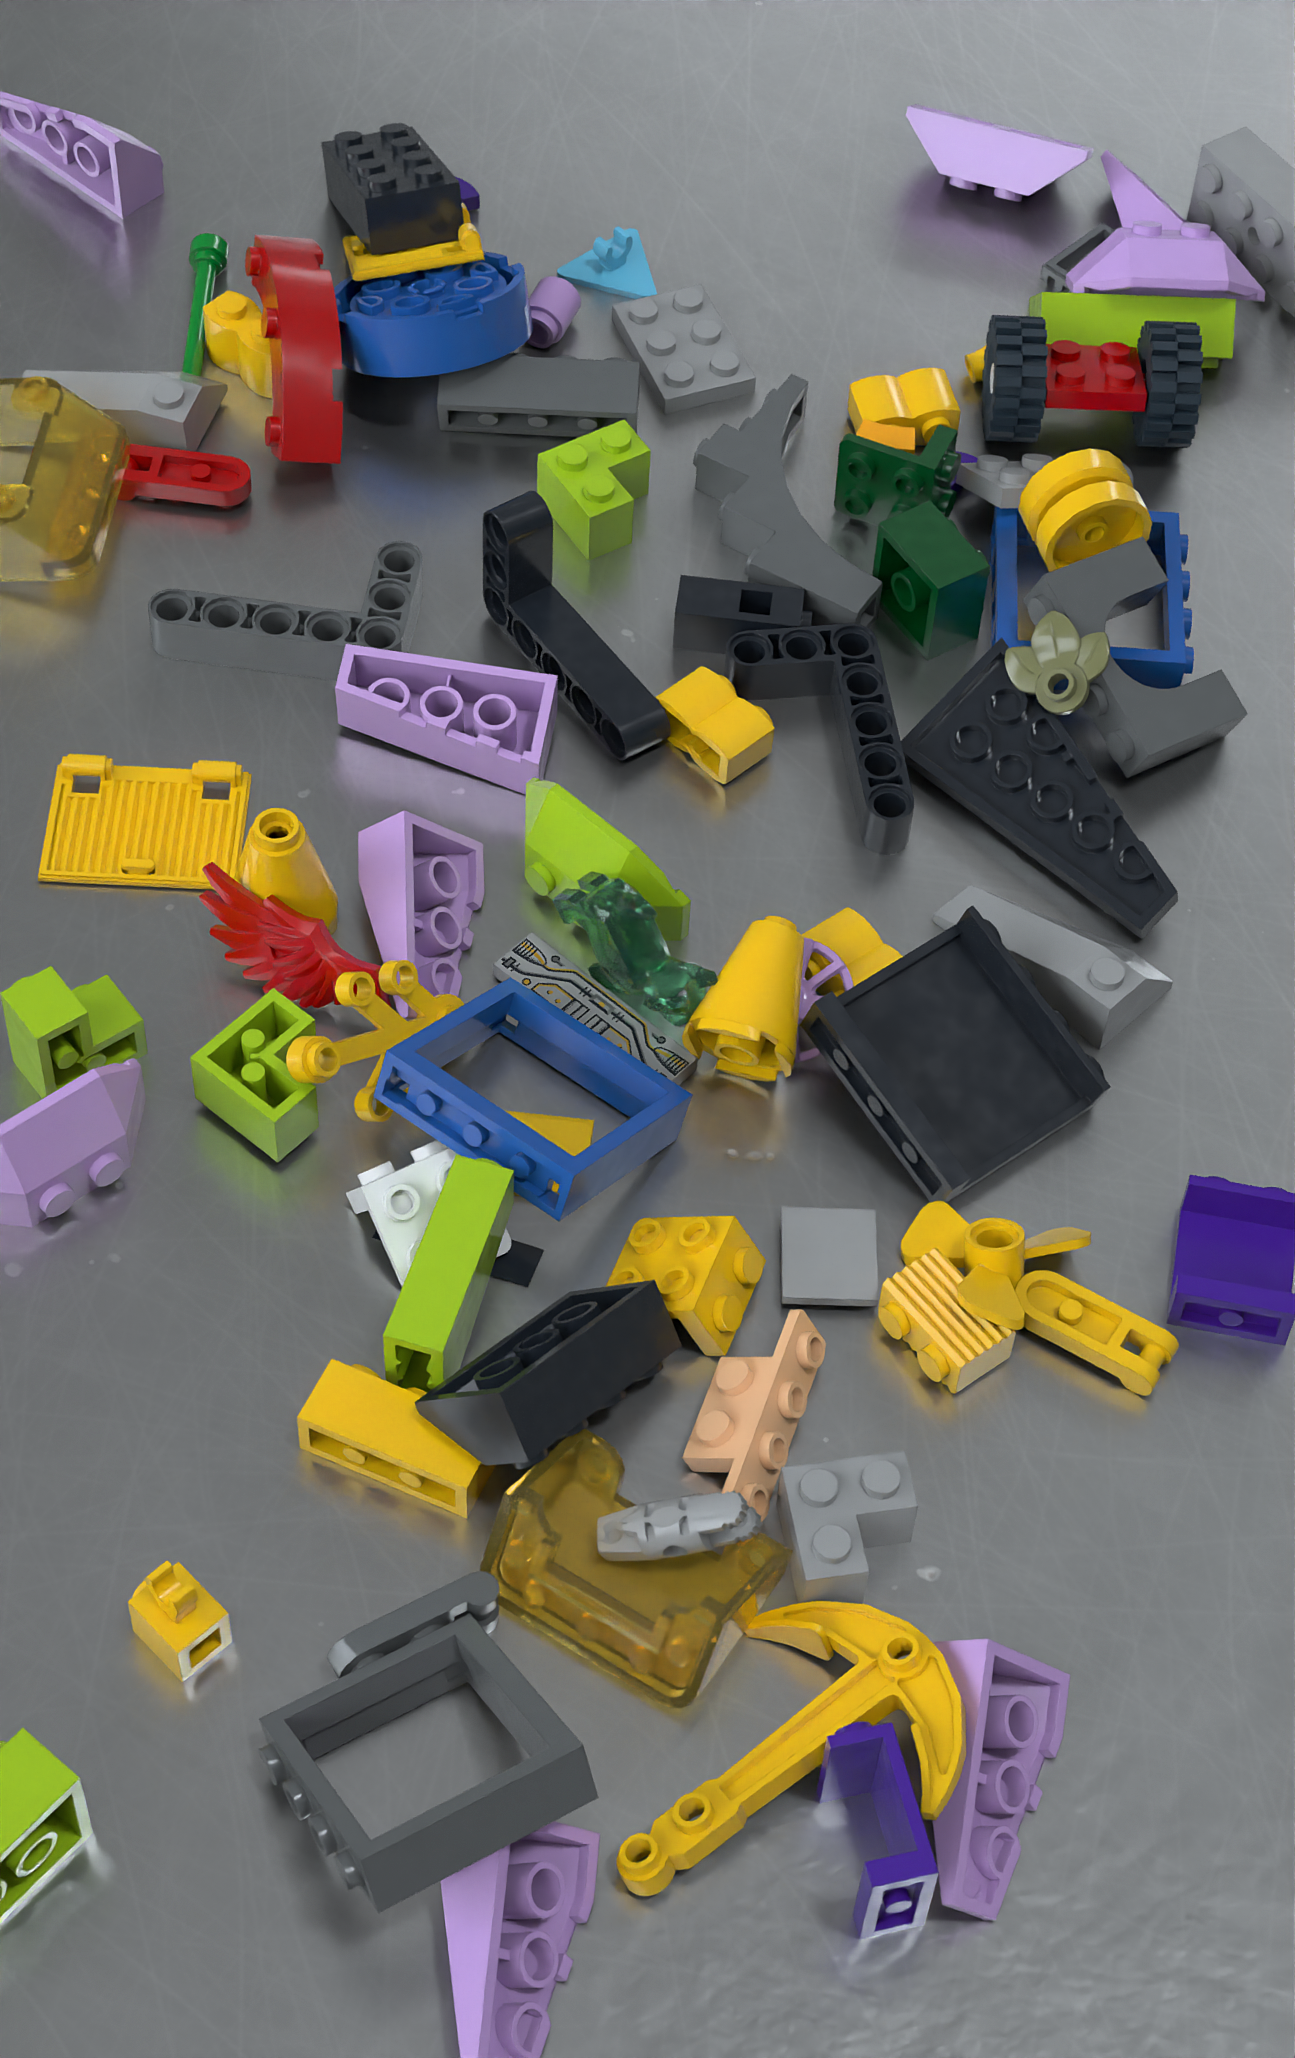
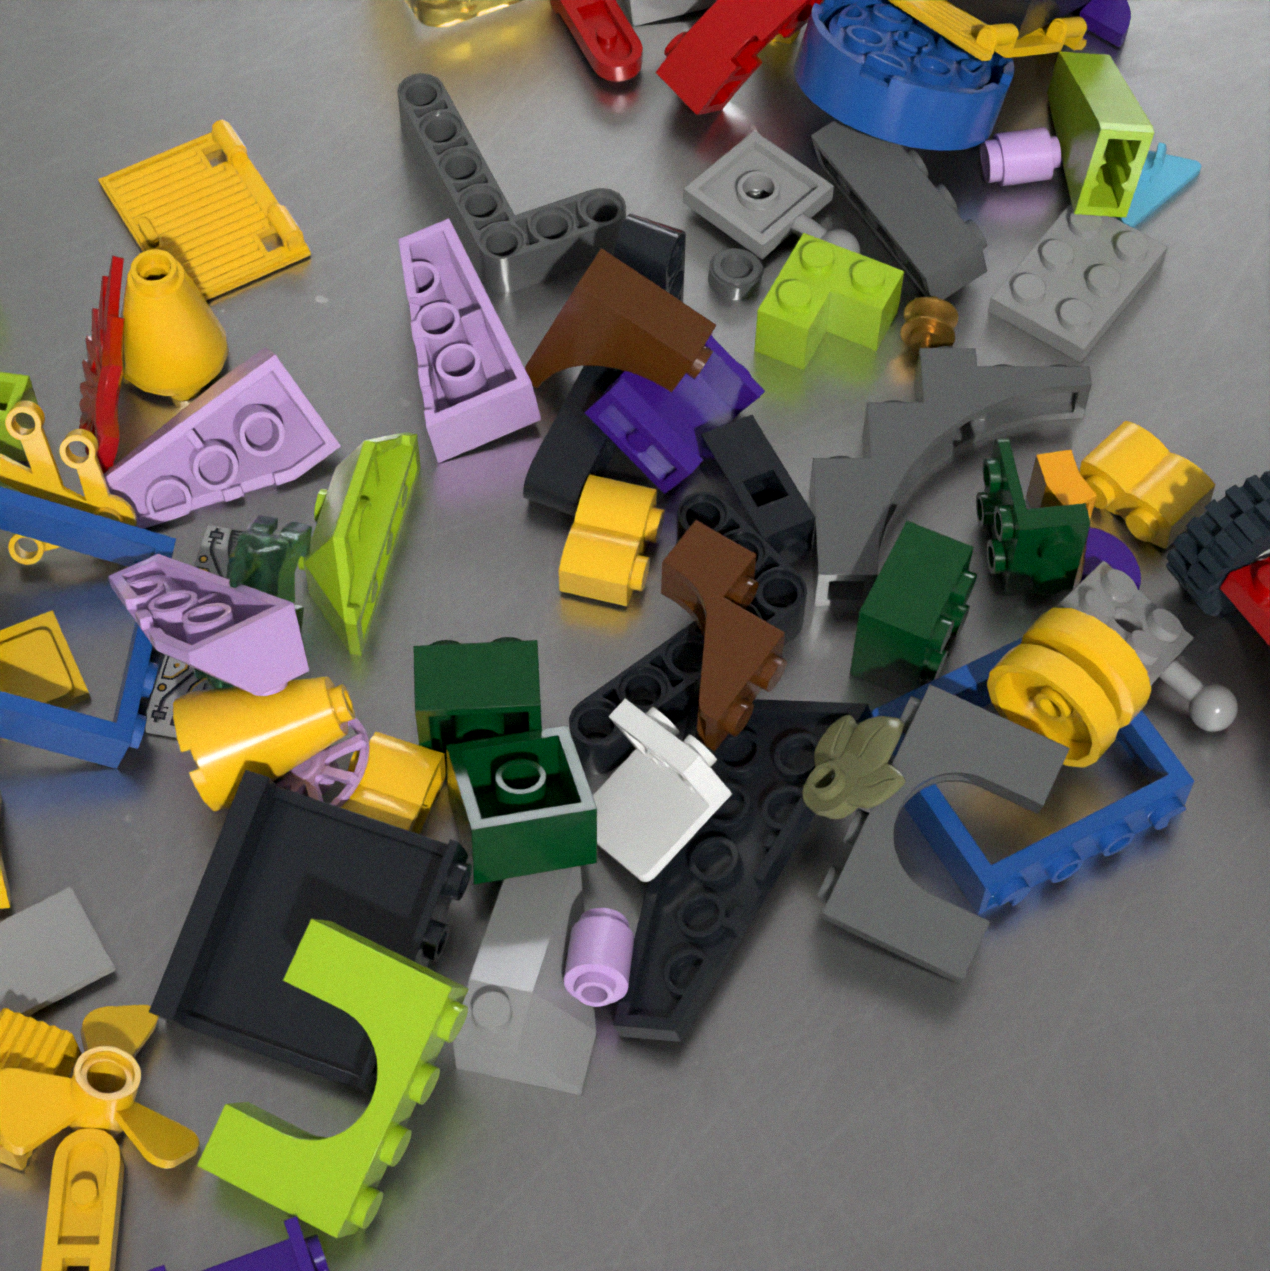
camera: 60 degrees right, 5 degrees up
none -> lavender wedge [108,554,309,696]
none -> lime arch [197,919,469,1238]
none -> dark green brick [413,637,542,768]
none -> dark green brick [446,725,597,884]
none -> reddish brown arch [524,248,716,392]
none -> lavender brick [564,908,634,1007]
none -> dark purple panel [585,334,765,494]
none -> white bracket [593,699,732,882]
none -> reddish brown arch [661,520,787,751]
none -> light grey plate [683,130,860,259]
none -> pearl gold wheel [900,296,959,351]
none -> lime slope [1047,51,1155,218]

